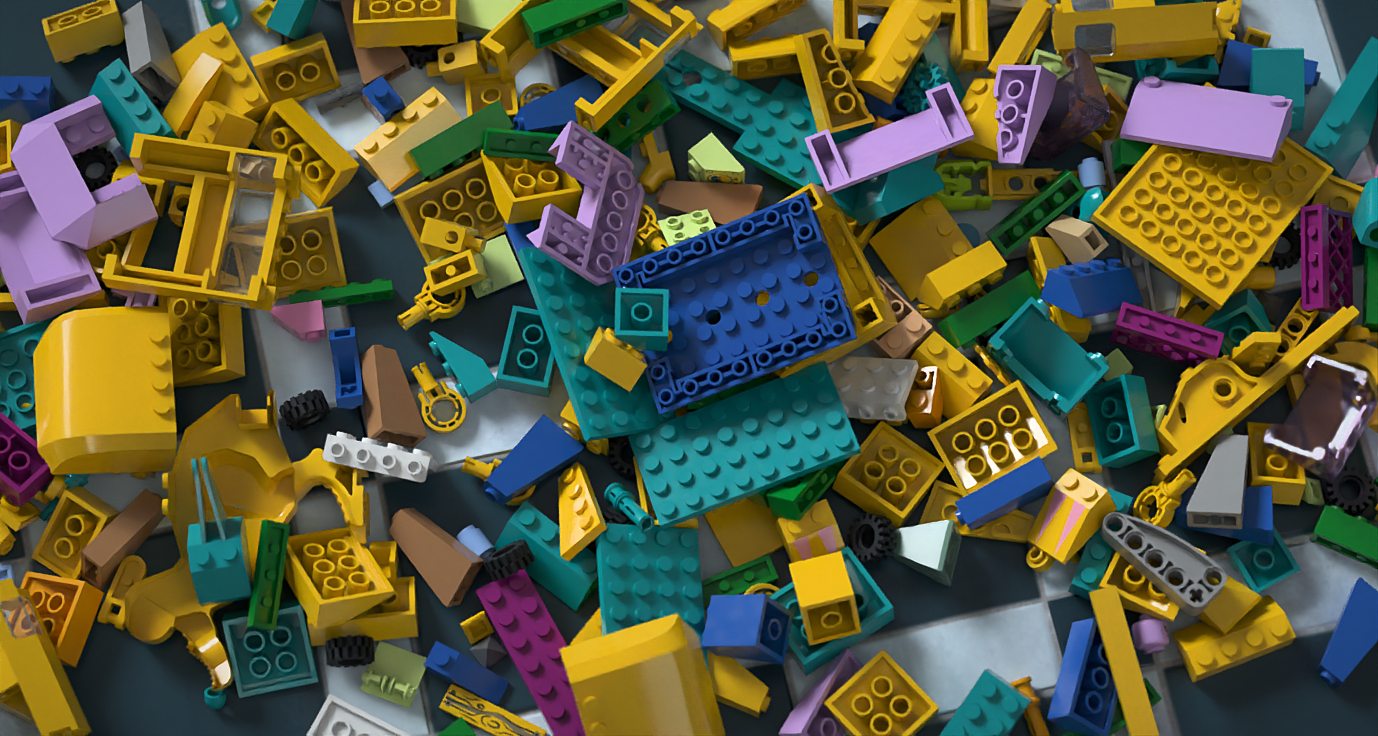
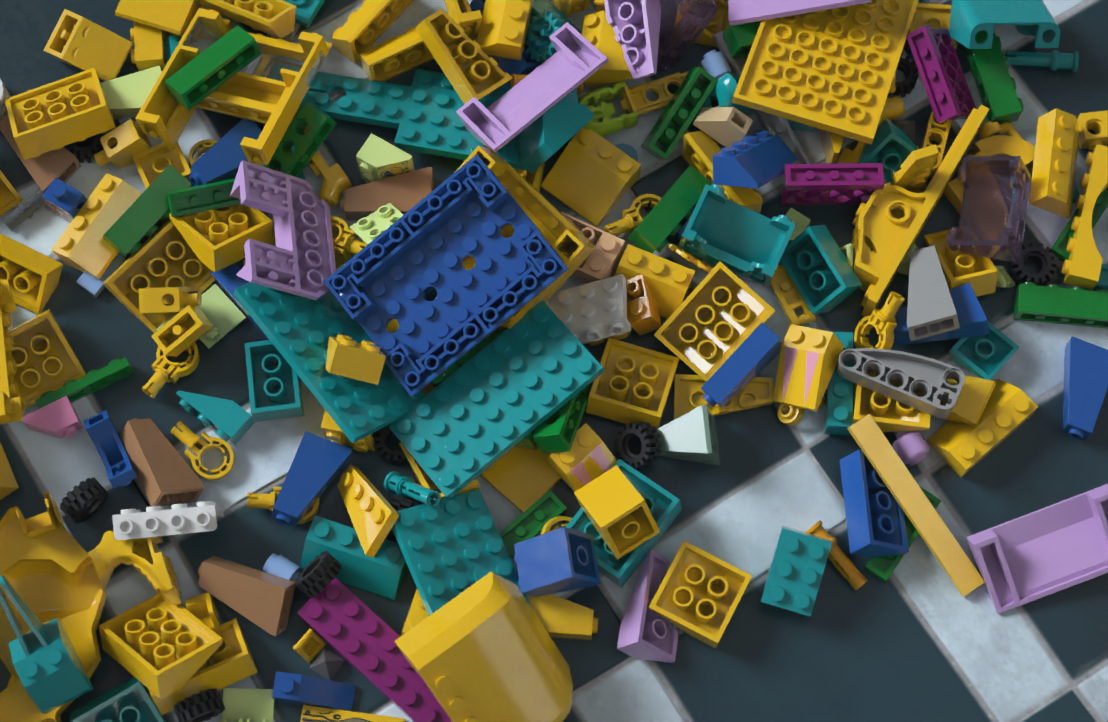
camera: 20 degrees left, 0 degrees up
green plate [247,519,290,631] -> none
teal slope [615,288,669,351] -> none
yellow slope [916,240,1007,310] -> none

